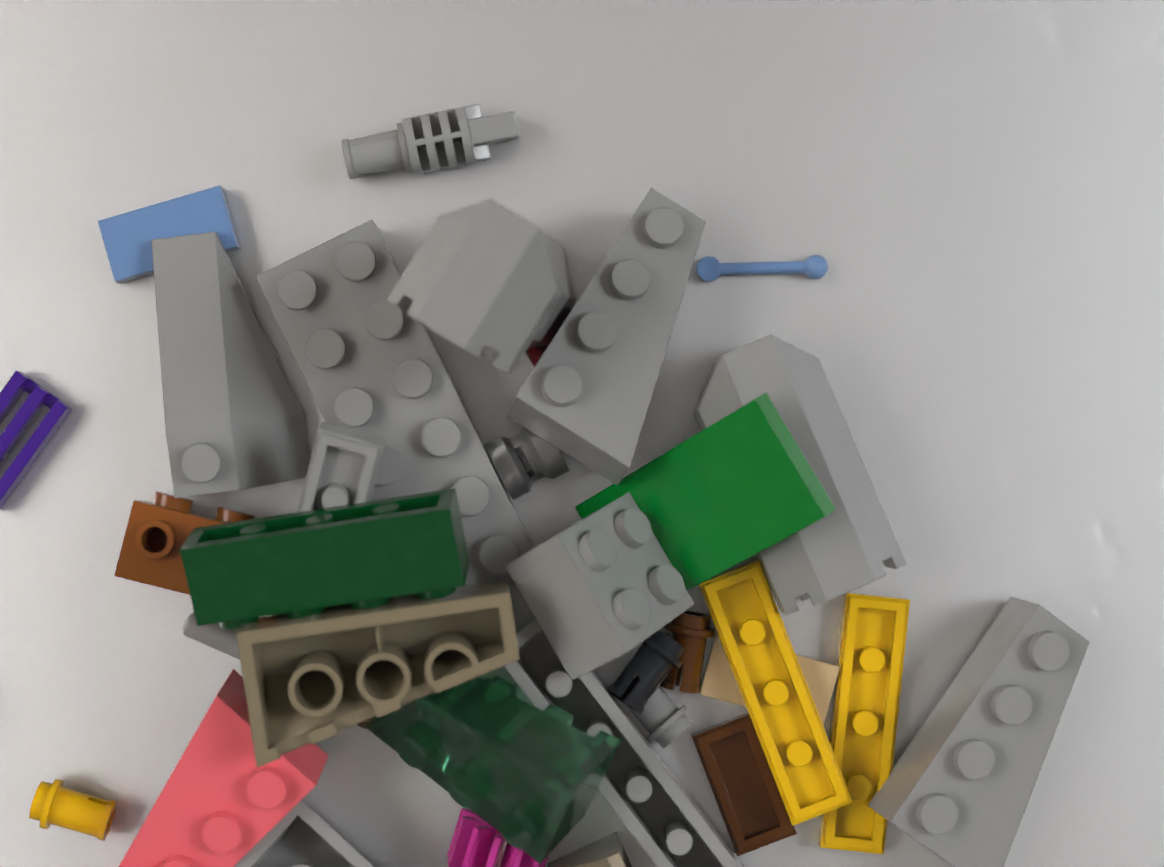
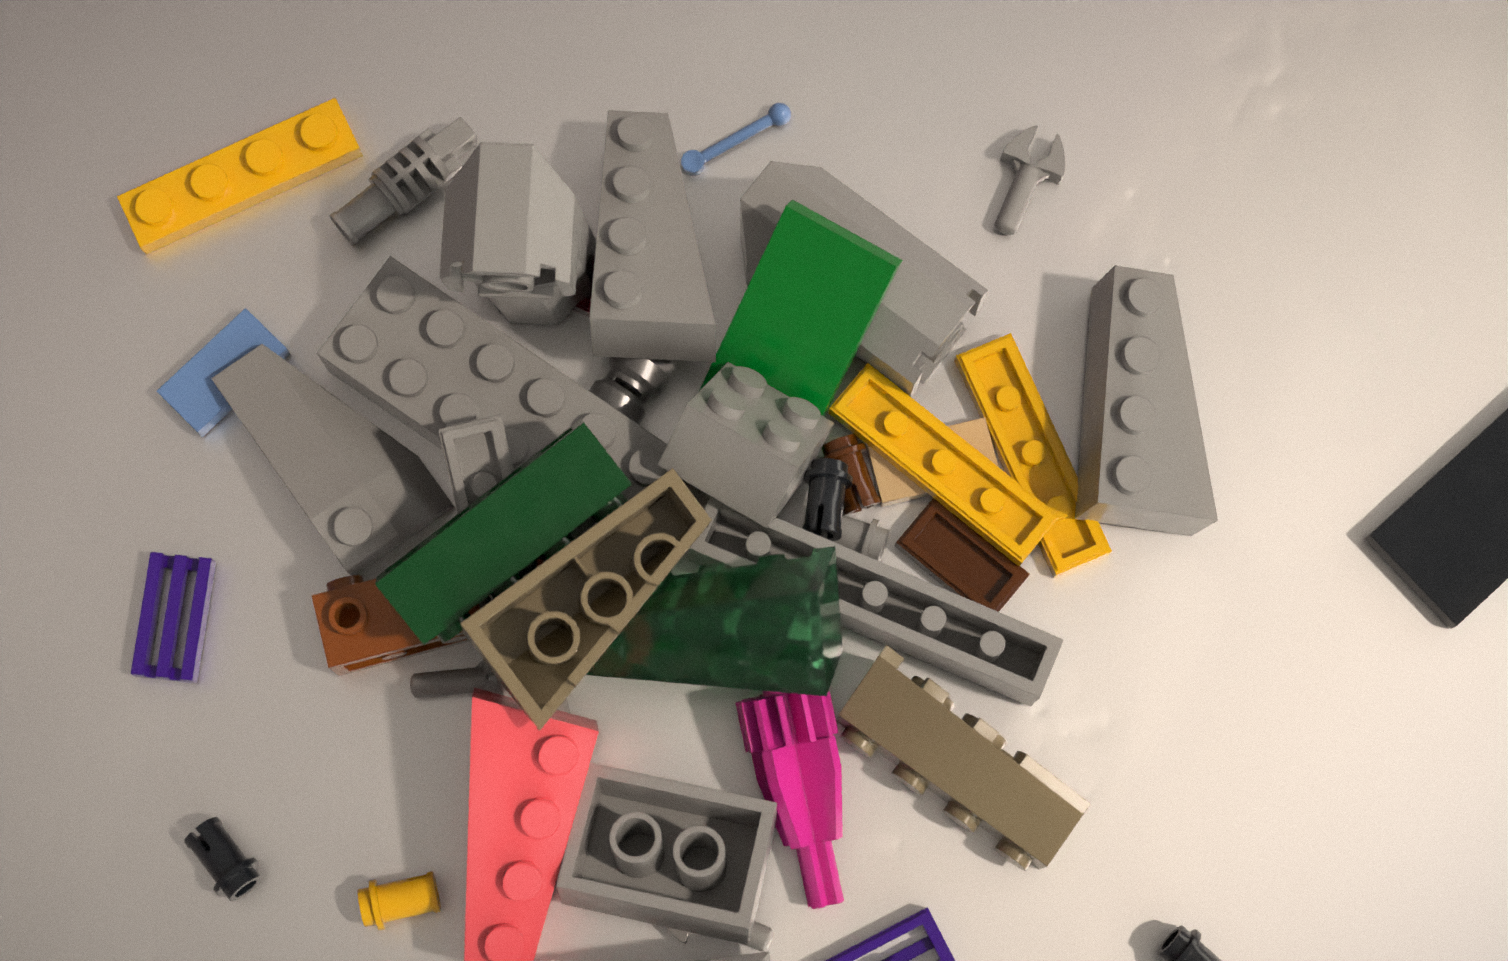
camera: 30 degrees left, 10 degrees down
none -> yellow plate [117,98,363,255]
none -> light grey bar [994,125,1065,235]

